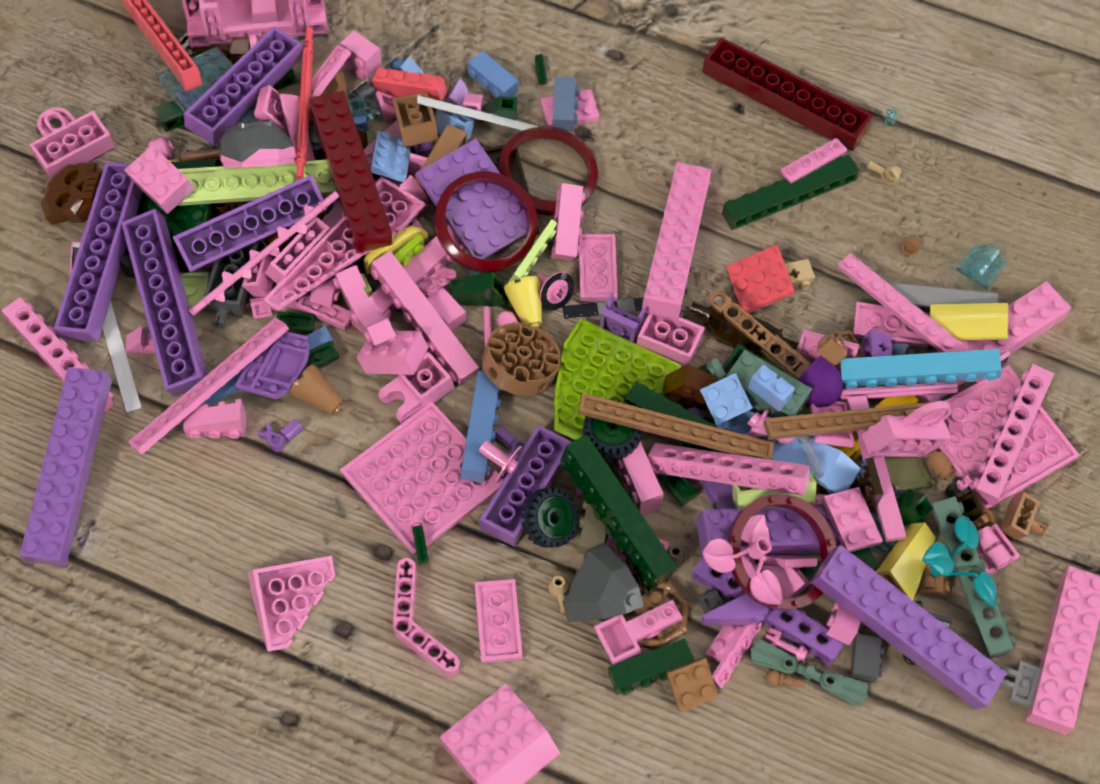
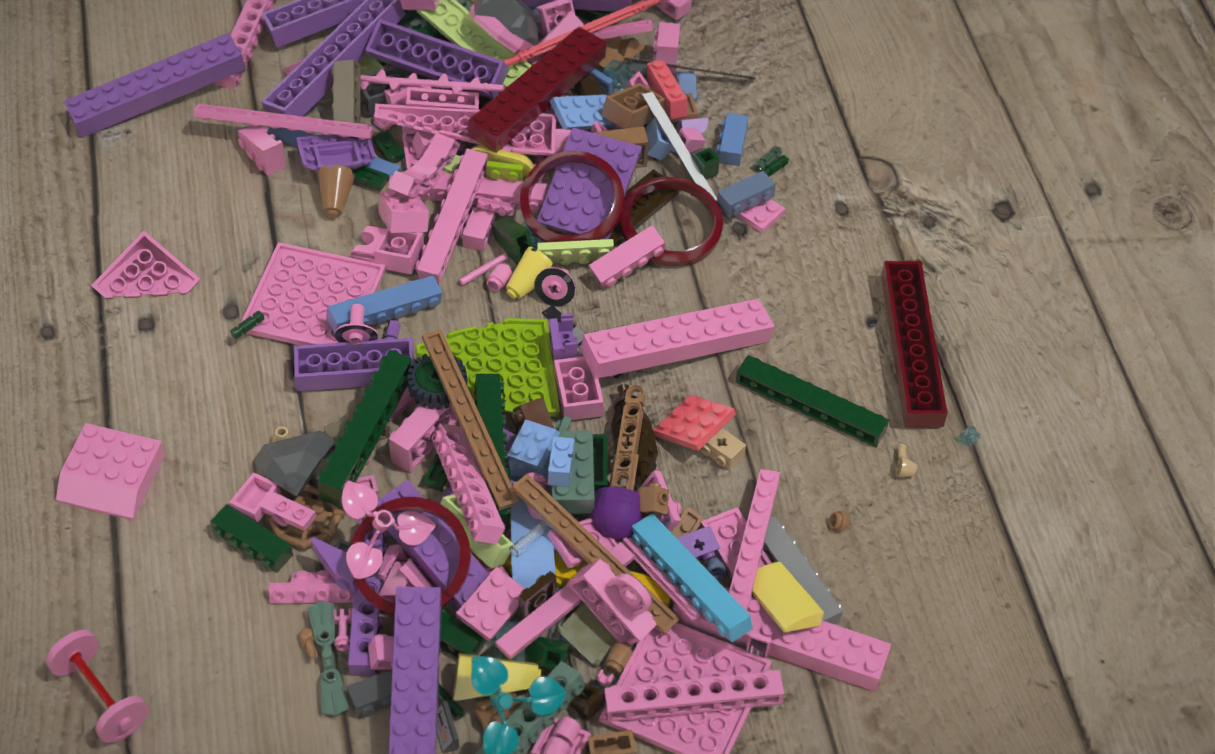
camera: 55 degrees right, 10 degrees down
white sticker [102,300,141,412] -> none
medium lavender bar [257,419,303,452] -> none
bright pink beam [393,558,460,678] -> none
dark tan cylinder [418,217,437,239] -> none
bright pink plate [475,579,523,663] -> none
medium nougat brick [482,322,561,397] -> none
wheel [521,488,580,548] -> none
bright pink plate [578,234,618,301] -> none
medium nougat plate [666,657,718,712] -> none
bright pink bracket [780,138,847,183] -> none
clear light blue plate [956,242,1008,290] -> none
medium nougat plate [973,508,996,528] -> none
none -> dark tan brick [332,60,361,124]
none -> dark green axle [754,146,782,171]

